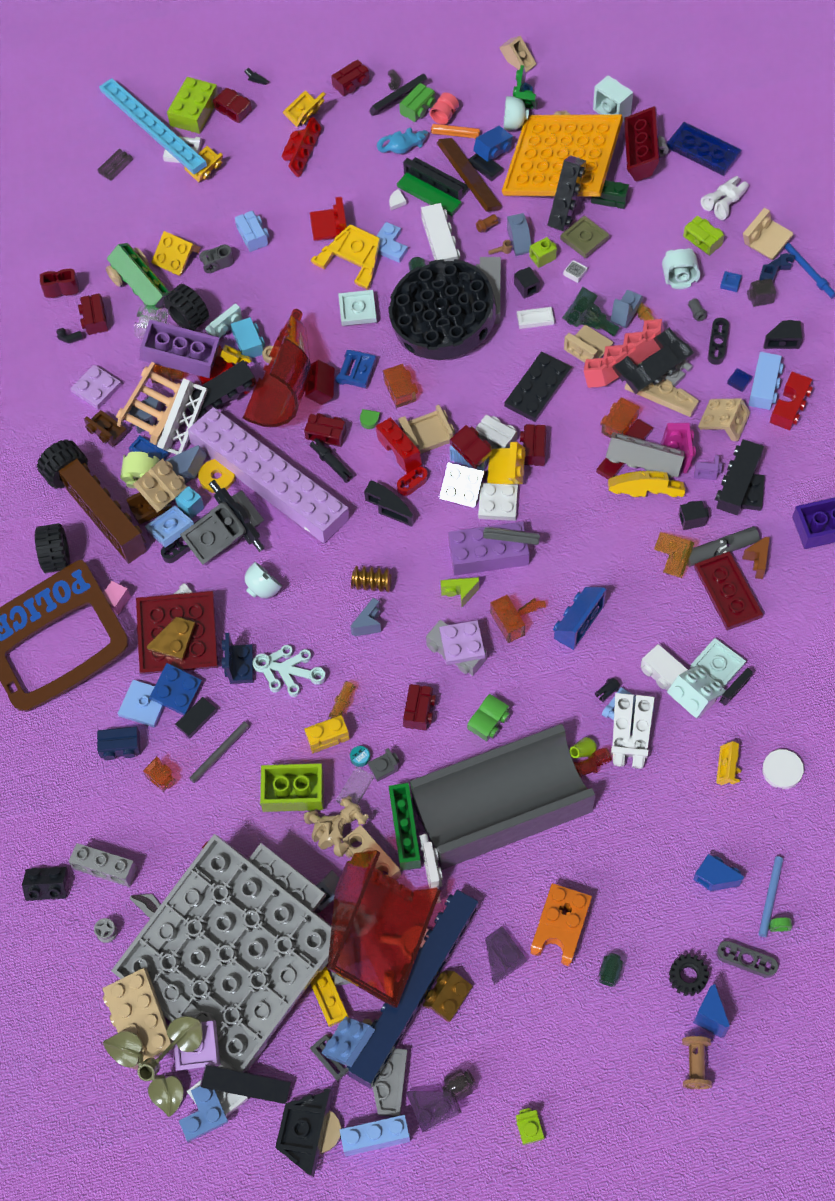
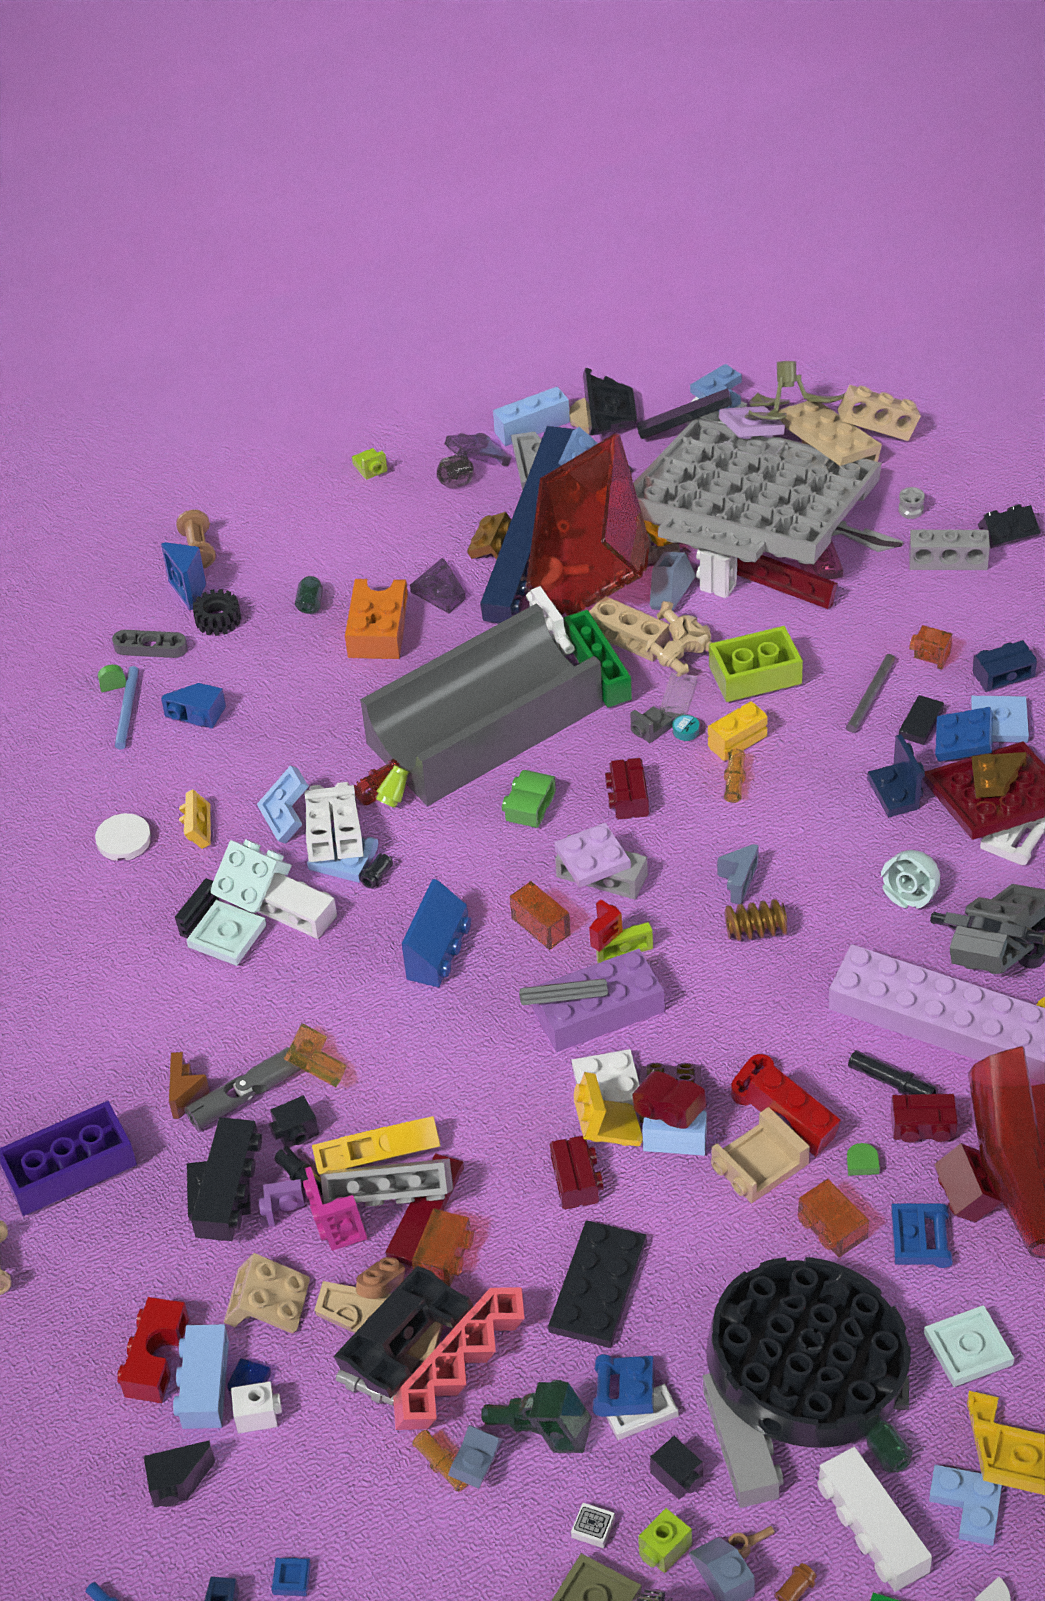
camera: 165 degrees right, 15 degrees down
light aqua plant [253,645,326,697] -> none
black slope [364,480,414,527] -> none
white brick [475,415,517,449] -> none
clear orange bar [517,598,546,617] -> none
tan bracket [564,325,613,363] -> none
light aqua brick [662,248,700,289] -> none
dark grey pin [688,298,707,321] -> none
dark red plate [694,551,763,631] -> none
black beam [707,317,729,365] -> none
clear smoke brick [747,279,776,307] -> none
none -> white brick [231,1382,282,1433]
none -> light blue plate [257,765,309,844]
none -> black pin [274,1147,323,1196]
none -> nougat plate [356,1257,405,1299]
none -> red bracket [589,899,623,952]
none -> blue plate [592,1354,655,1417]
none -> tan brick [838,385,921,441]

